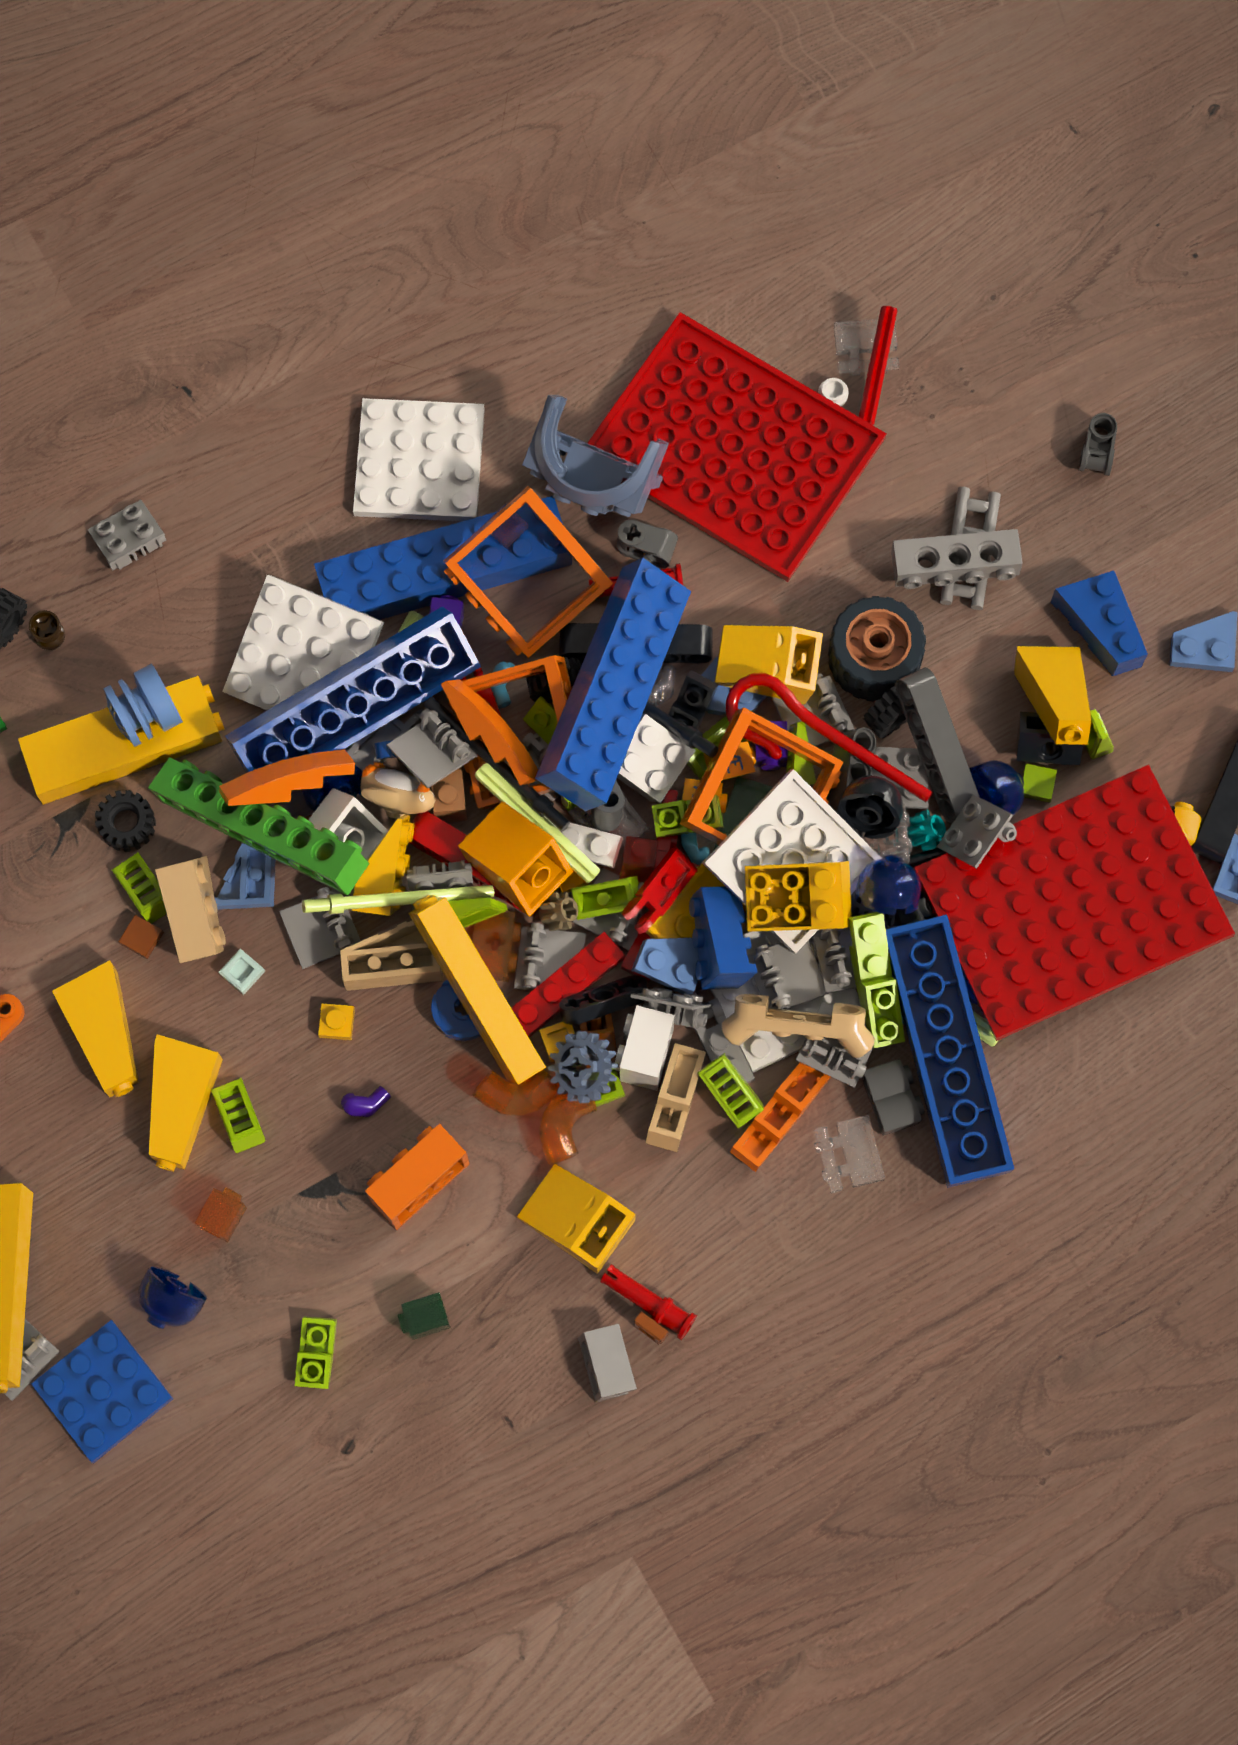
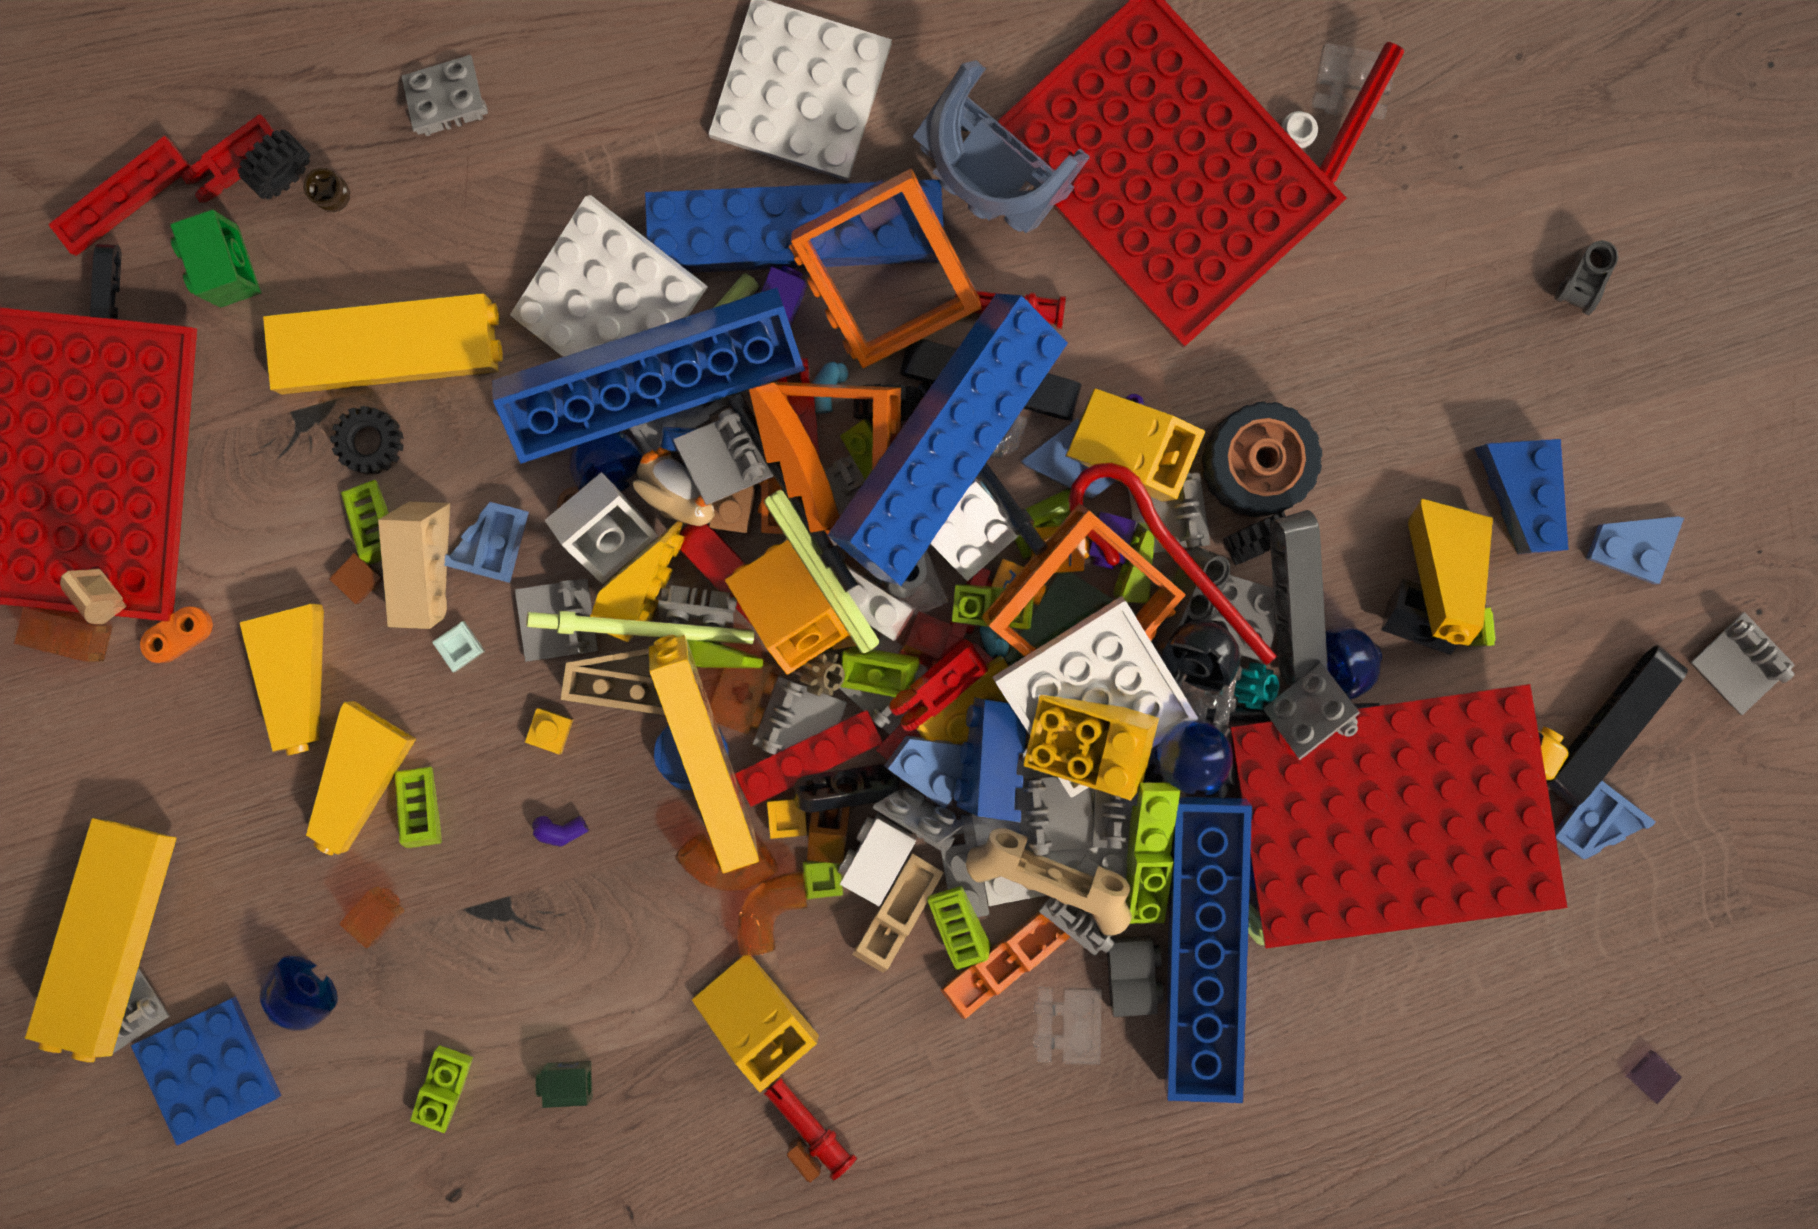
camera: 15 degrees right, 15 degrees up
medium blue wheel [103,664,183,747] -> none
bright green brick [148,757,370,896] -> none
orange slope [219,749,355,806] -> none
orange brick [365,1123,470,1231] -> none
sand blue gear [548,1031,619,1103] -> none
light grey hinge [578,1324,637,1403] -> none
dark grey piece [616,519,678,568] -> none
black slope [664,670,719,738] -> none
light grey brick [891,529,1023,589] -> none
light grey bar [940,487,1001,610] -> none
lime tile [1019,763,1057,803] -> none

